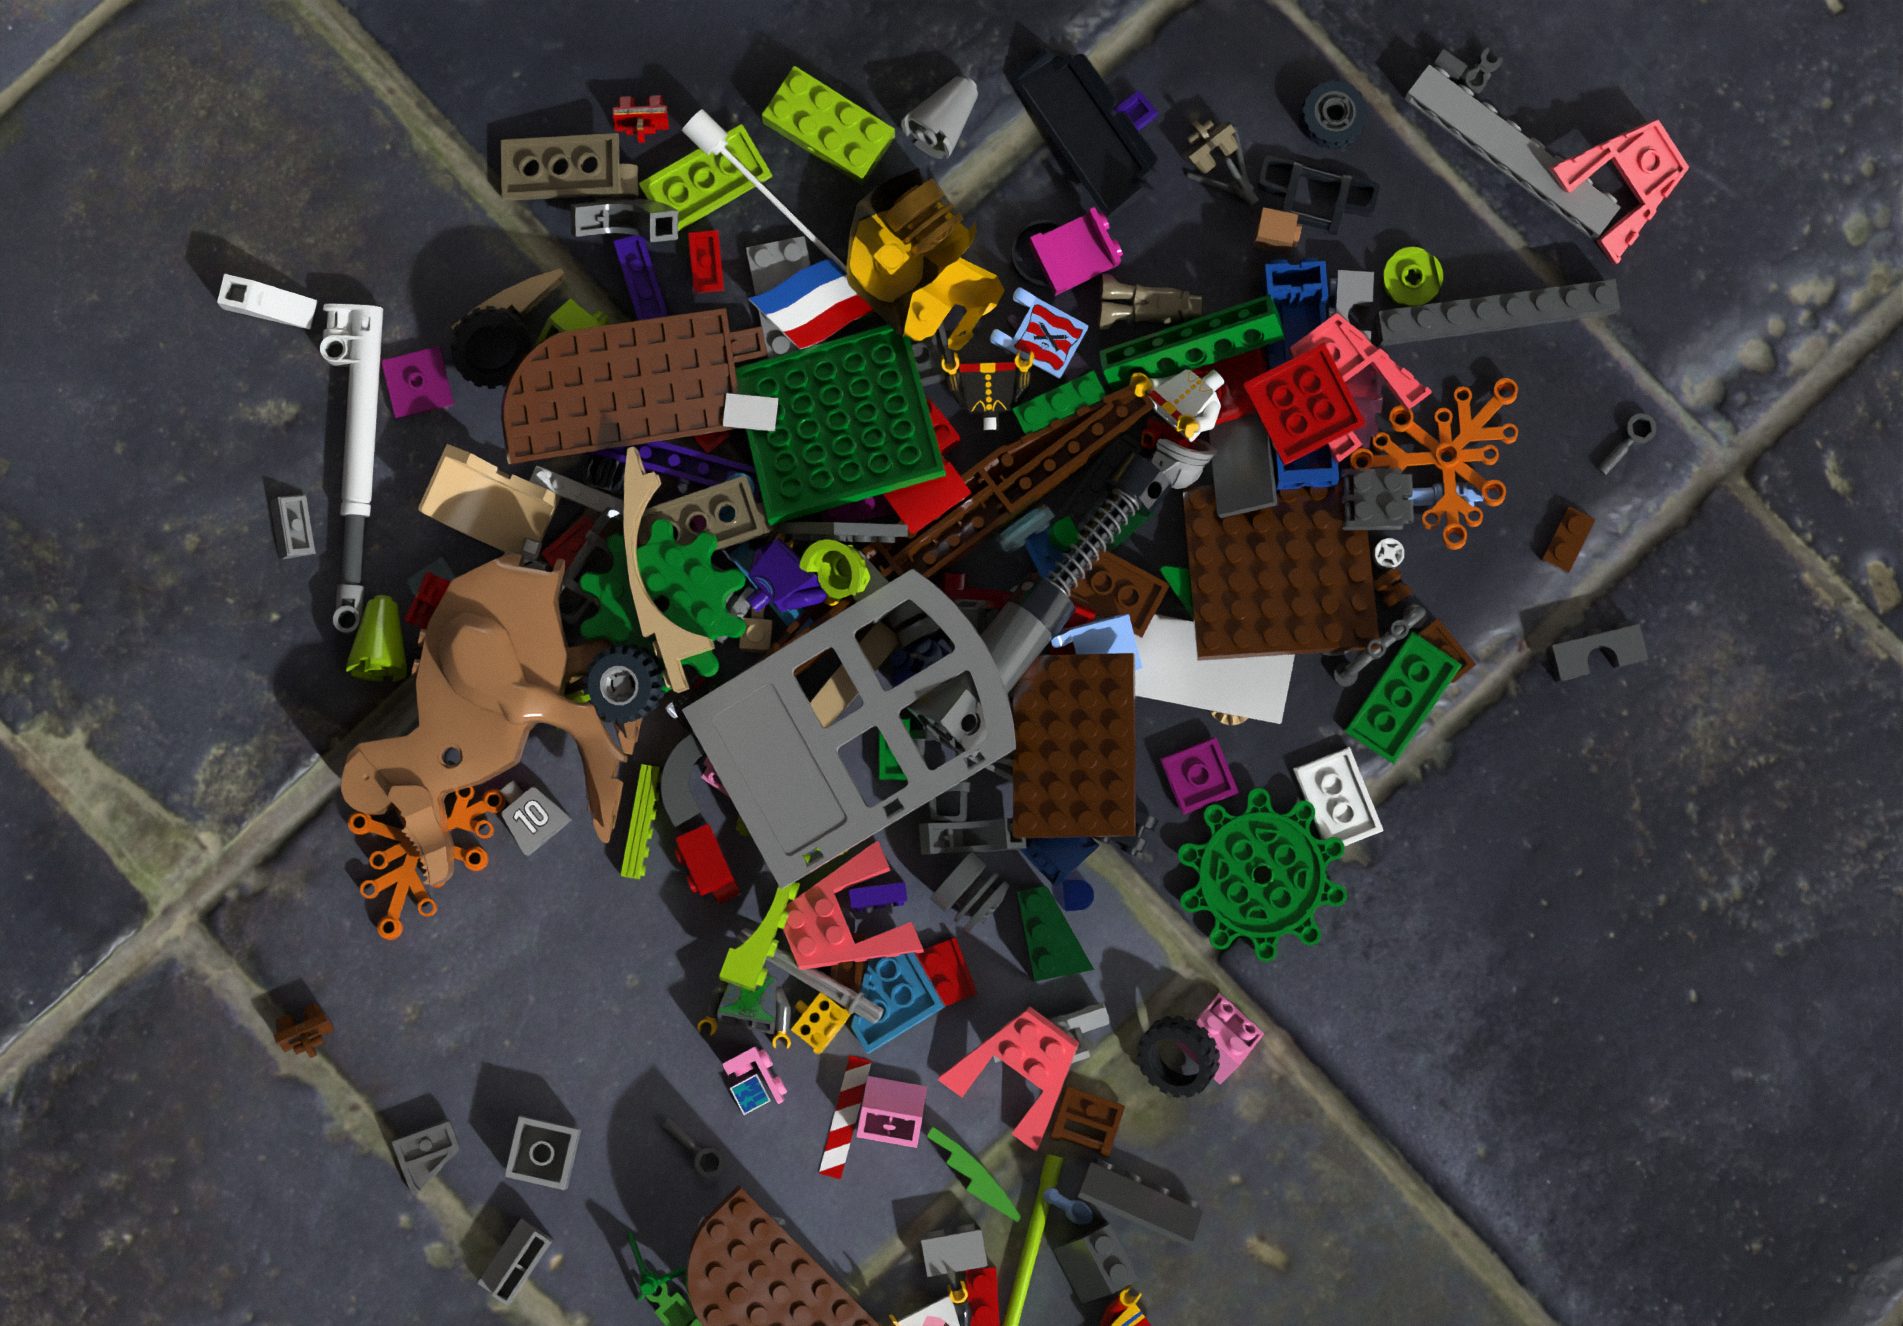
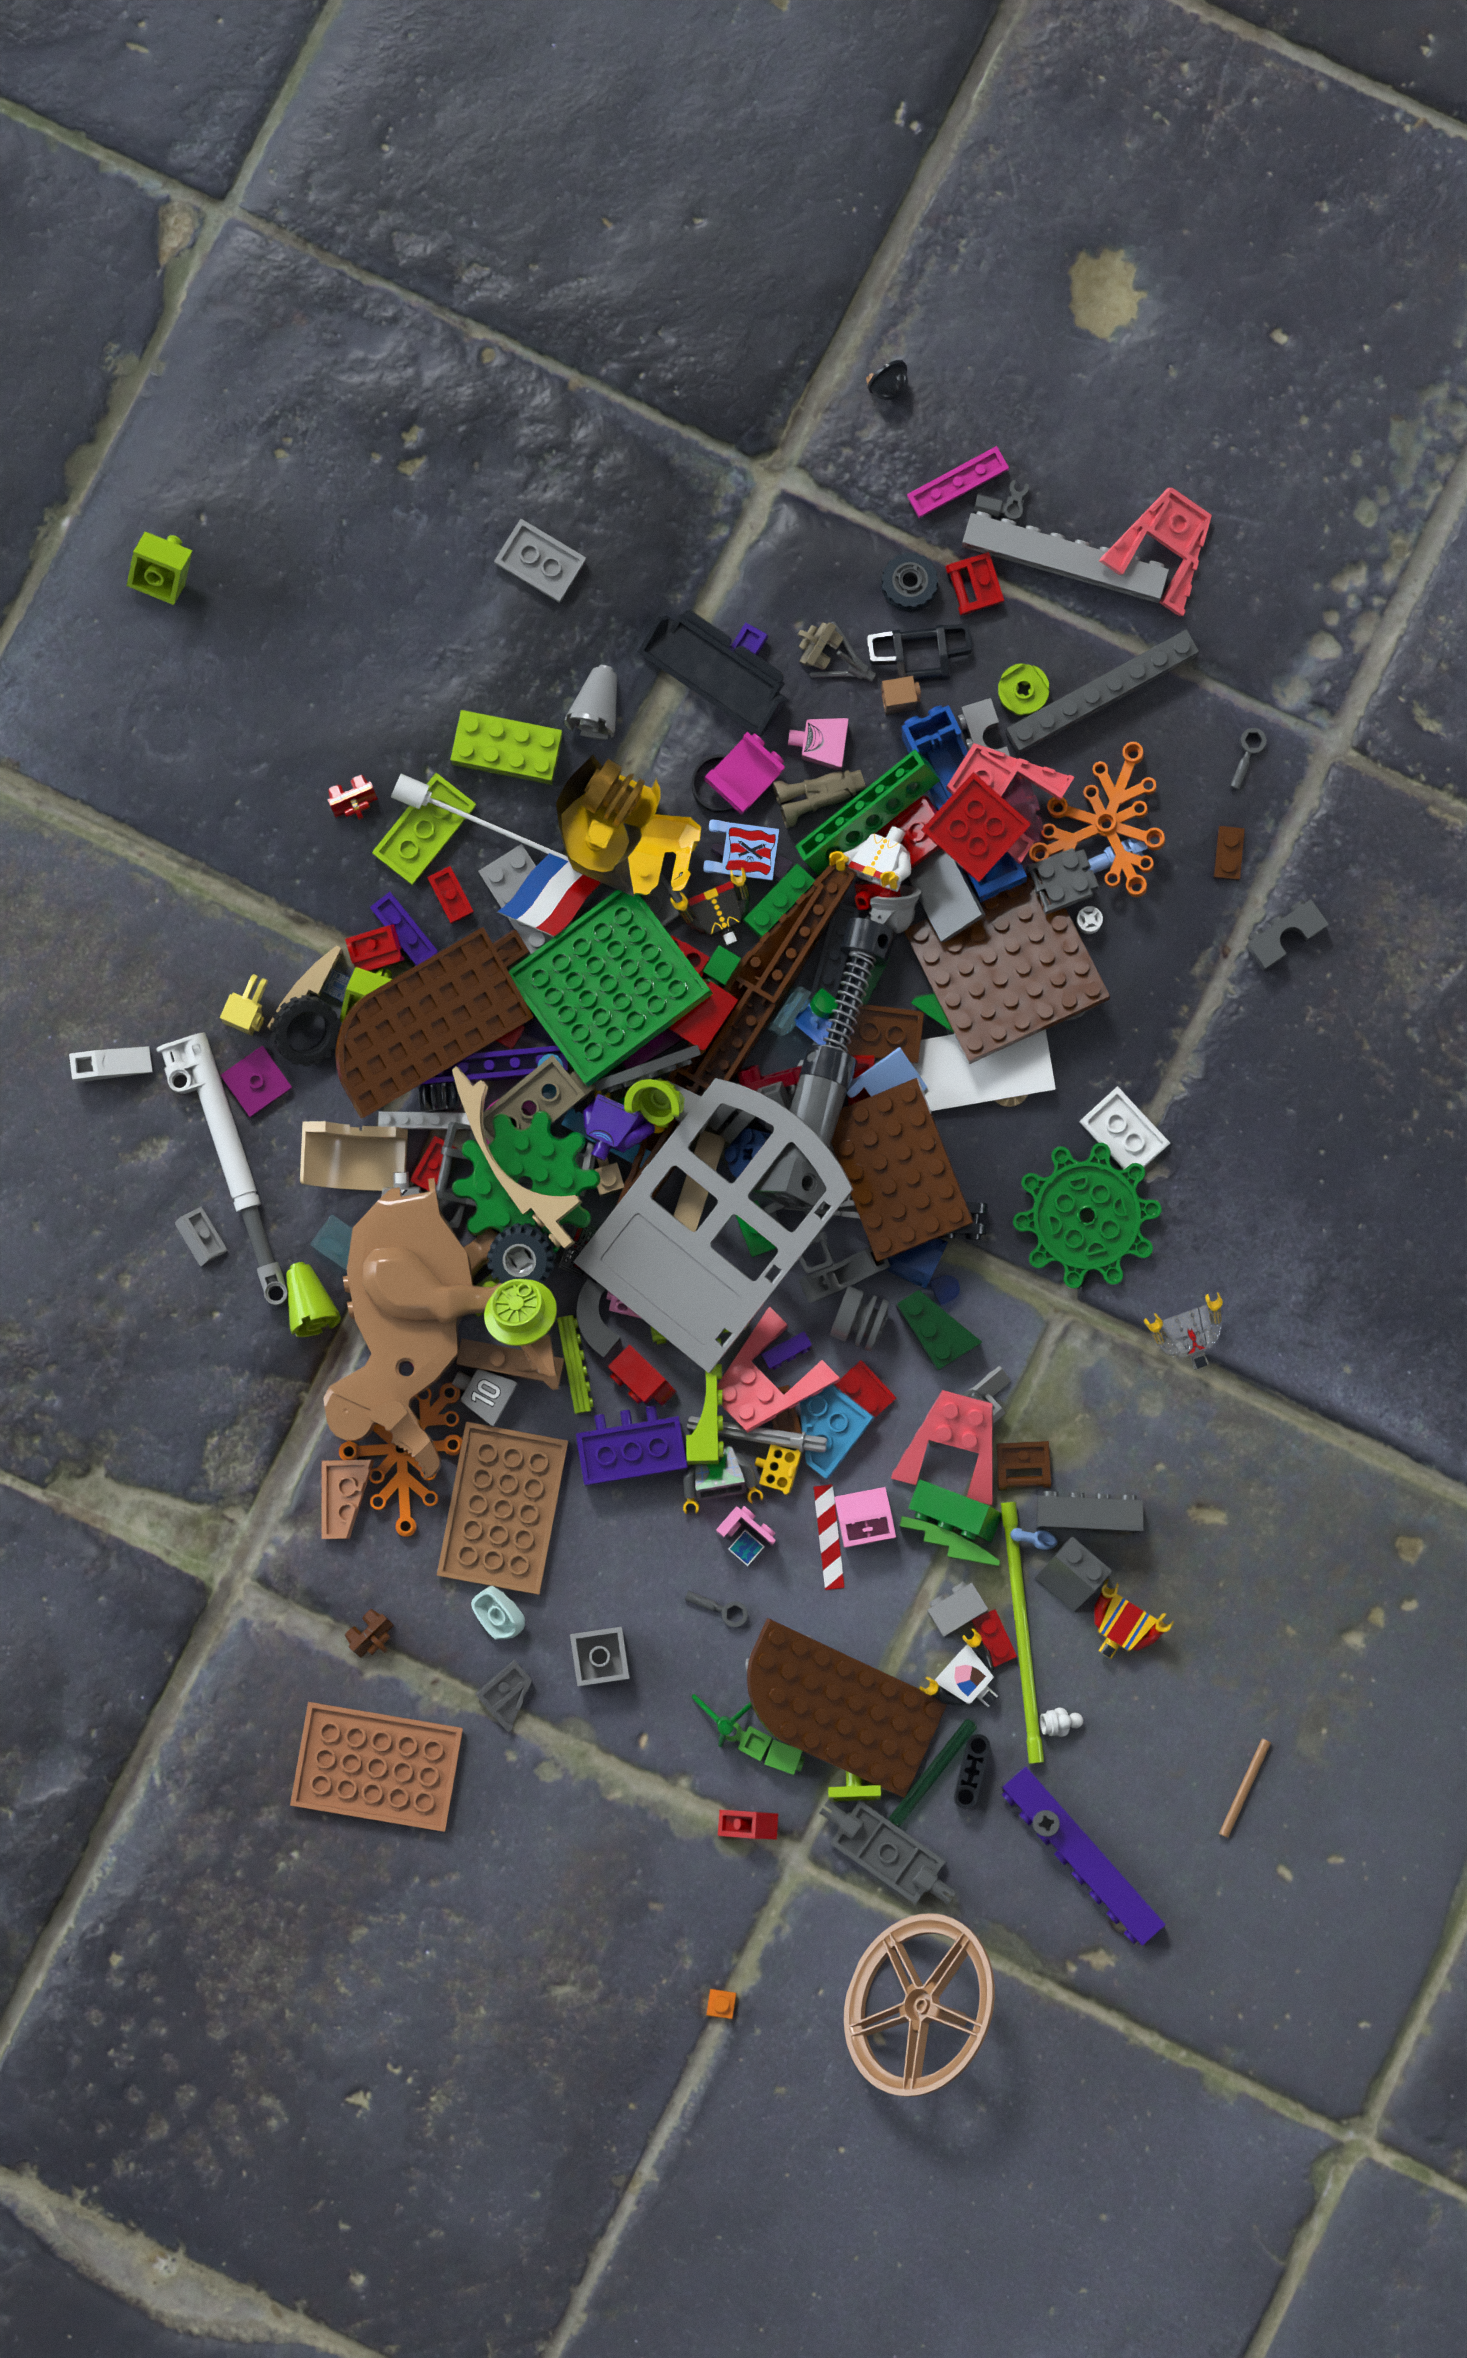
camera: 15 degrees left, 0 degrees up
red hips [404,571,451,630] -> none
light grey piece [477,1218,554,1306] -> none
dark tan hinge [501,133,638,201] -> none
dark grey arch [571,197,678,243] -> none
white sticker [723,393,778,431] -> none
black tyre [1136,1016,1220,1098] -> none
magenta plate [1159,737,1239,815] -> none
bright pink slope [1175,993,1264,1085] -> none
dark grey bar [1333,604,1427,687] -> none
green tile [1344,631,1462,765] -> none
reddish brown wheel [1373,567,1413,608] -> none
reddish brown plate [1418,618,1476,684] -> none
none -> light yellow brick [220,974,268,1036]
none -> nougat plate [290,1702,463,1832]
none -> dark blue tile [321,969,351,1003]
none -> nougat wing [322,1460,374,1539]
none -> red plate [345,924,404,971]
none -> medium nougat plate [437,1422,569,1595]
none -> medium nougat brick [457,1339,565,1386]
none -> light aqua piece [471,1586,525,1640]
none -> lime wheel [484,1279,557,1346]
none -> dark purple piece [576,1405,687,1486]
none -> green brick [703,945,741,989]
none -> bright pink torso [788,718,848,771]
none -> dark pink plate [907,446,1009,518]
none -> green wedge [908,1479,1002,1543]
none -> red plate [945,552,1004,616]
none -> clear torso [1144,1292,1223,1370]

